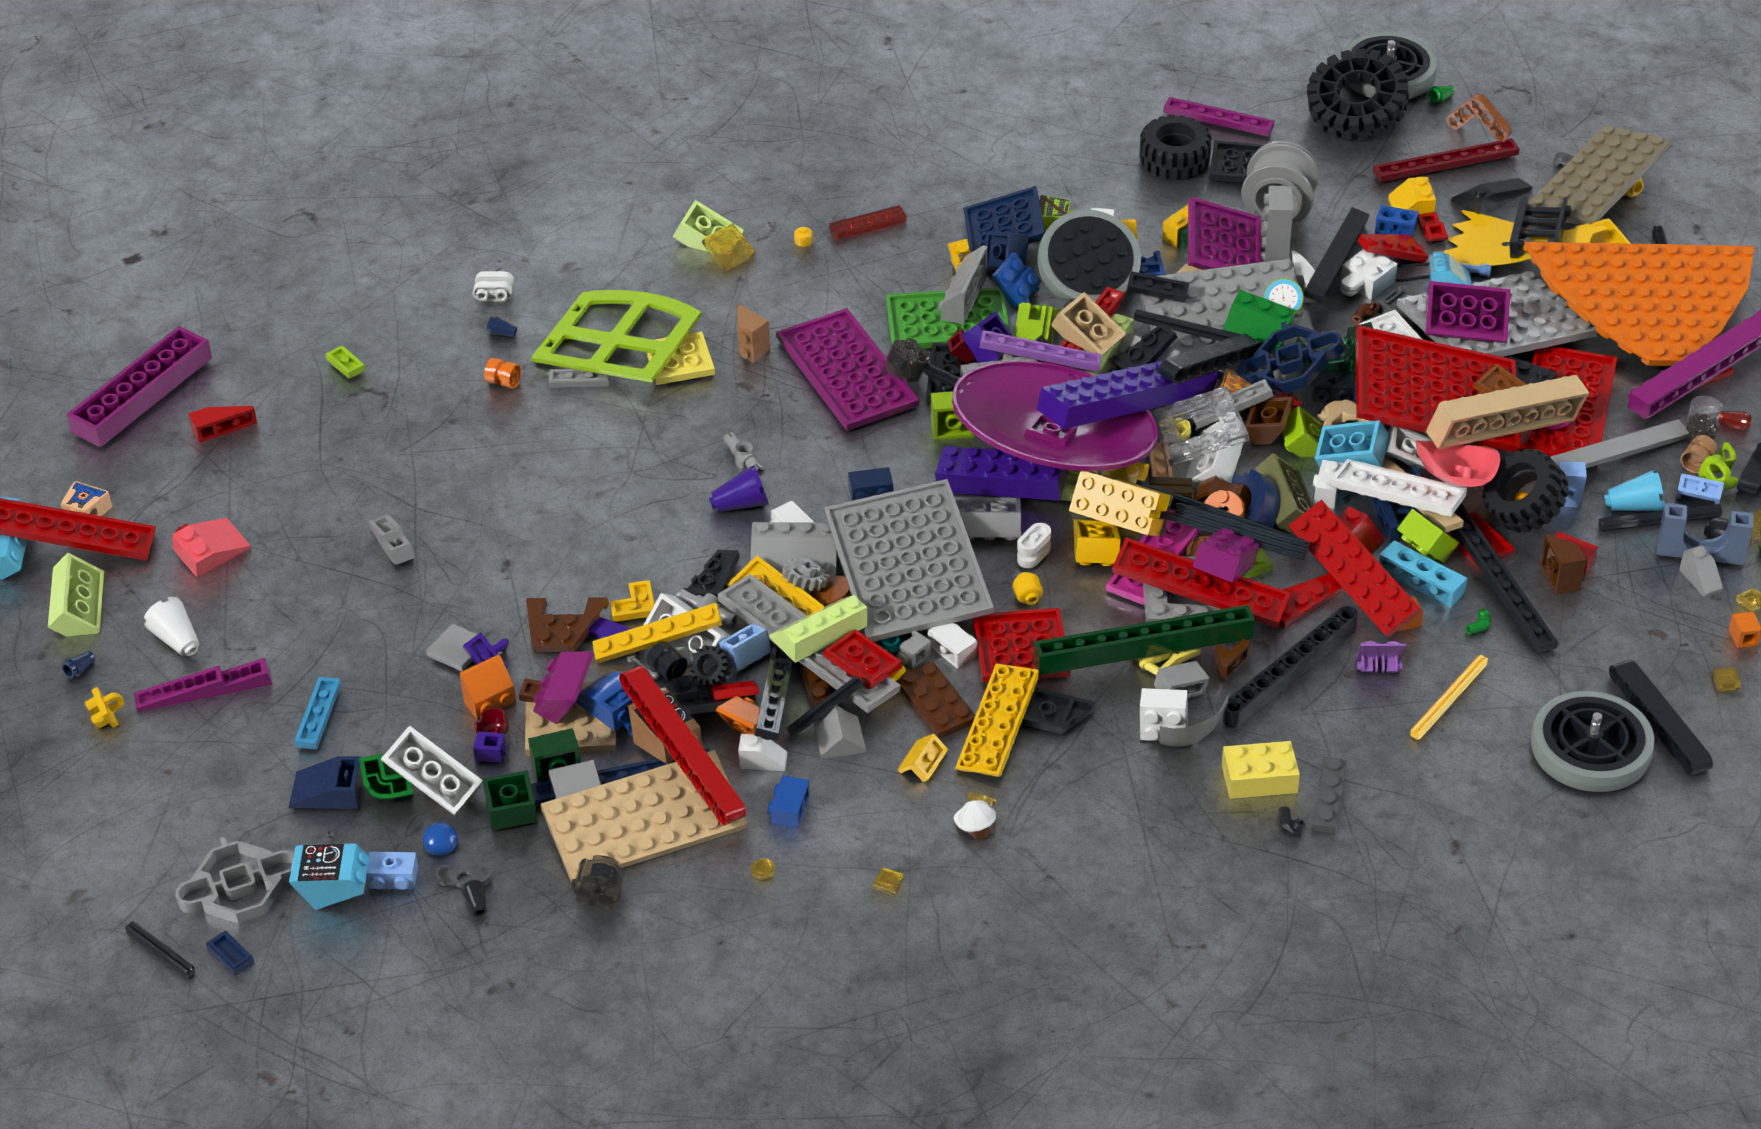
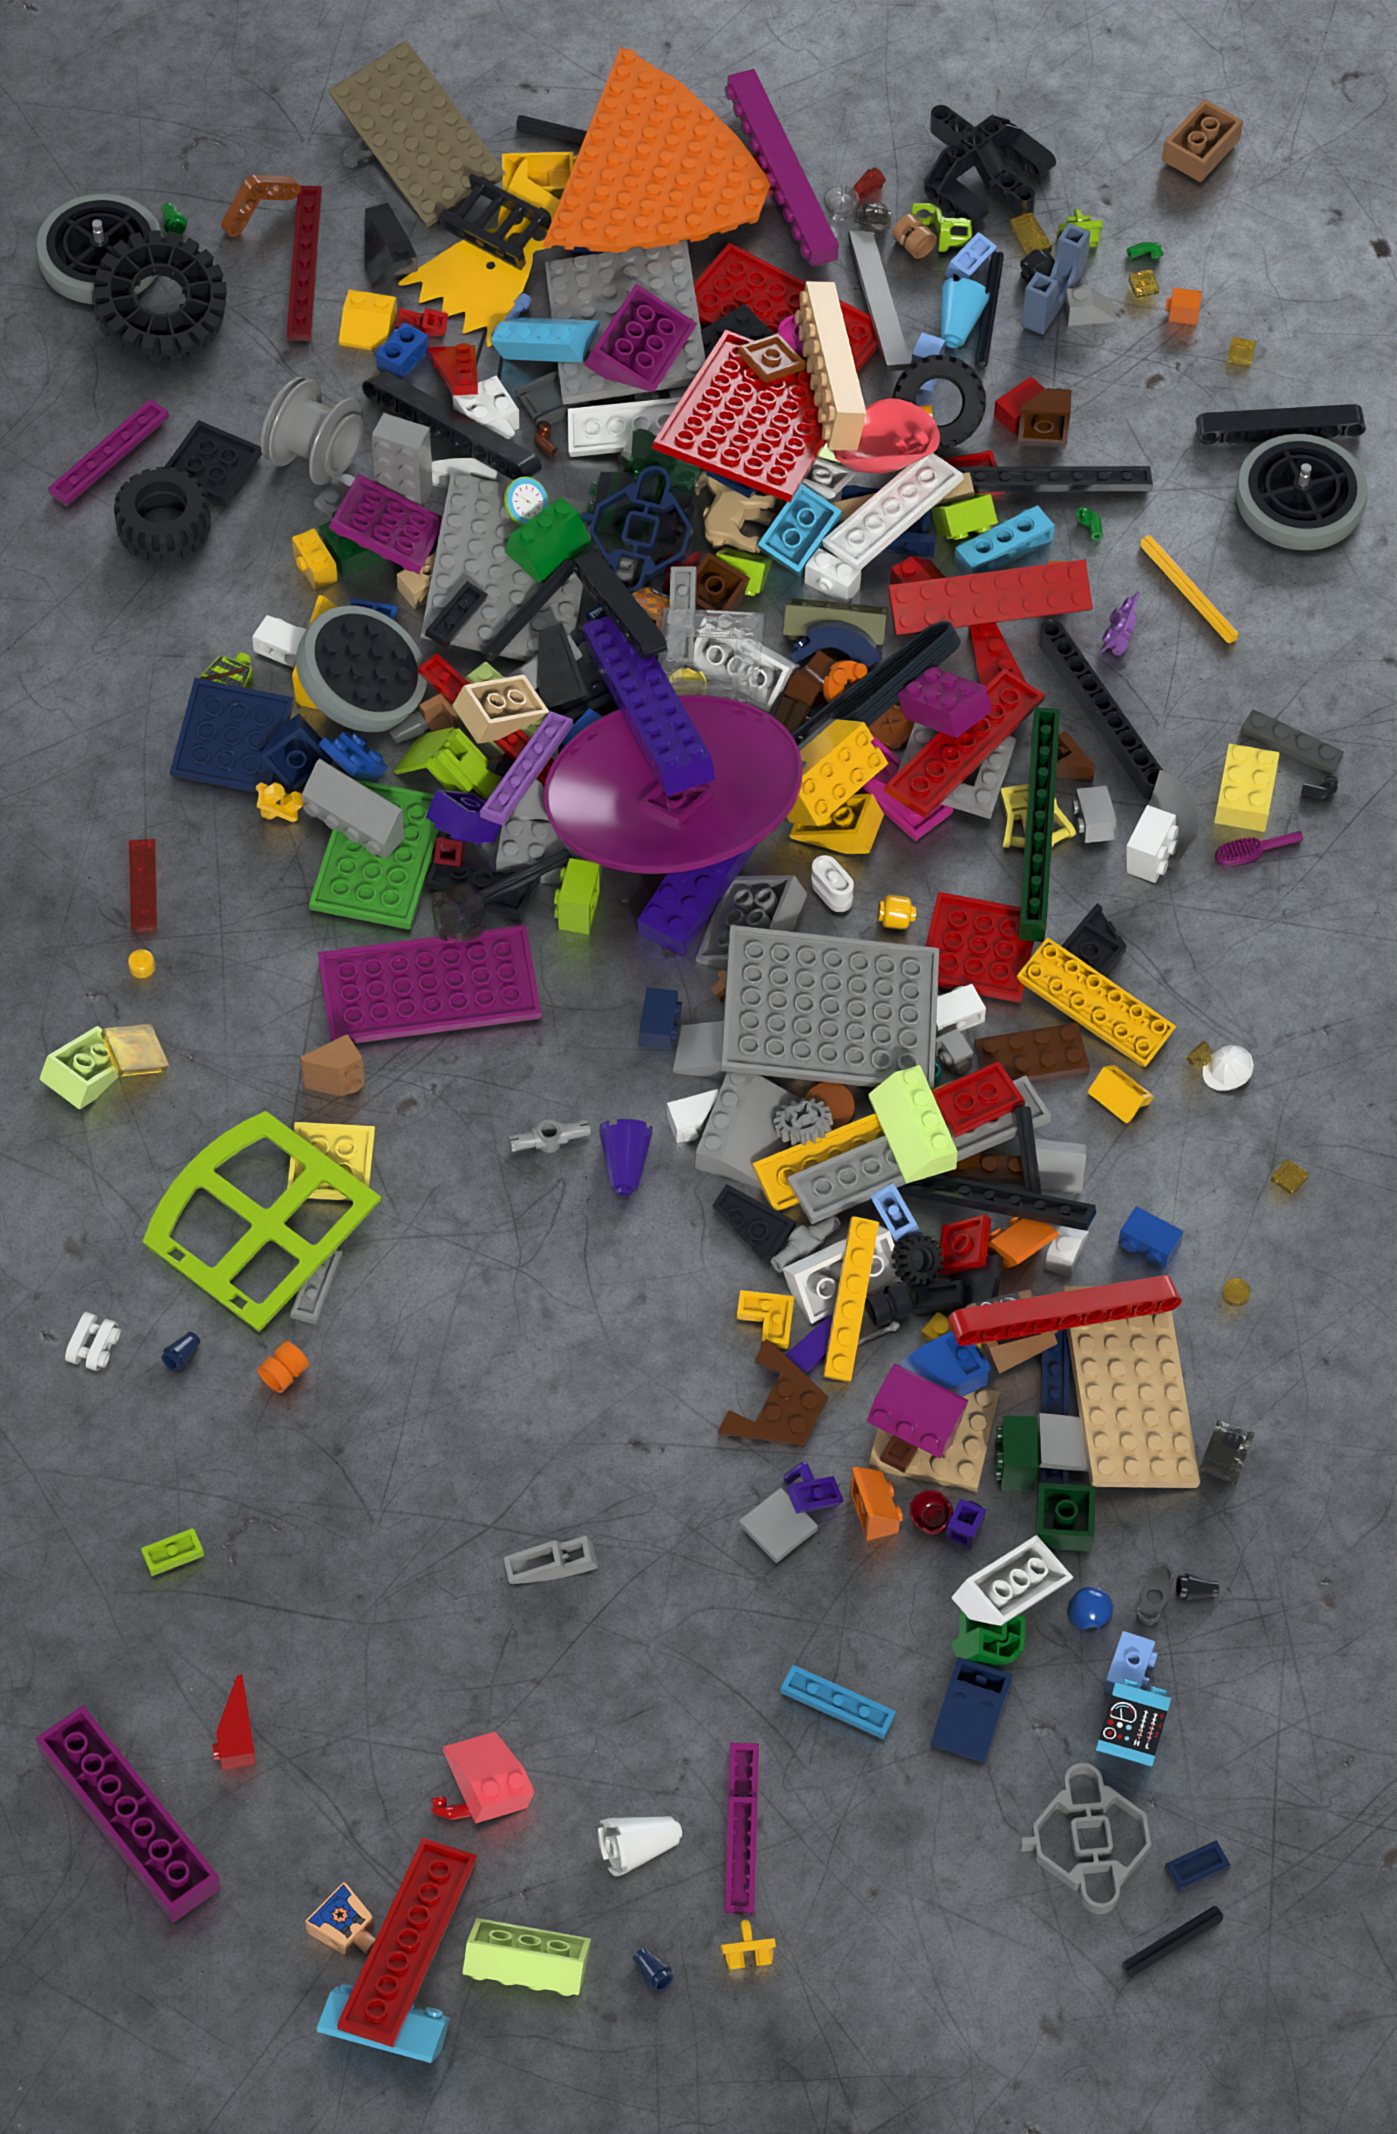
camera: 75 degrees left, 15 degrees up
none -> magenta piece [1215,831,1303,866]

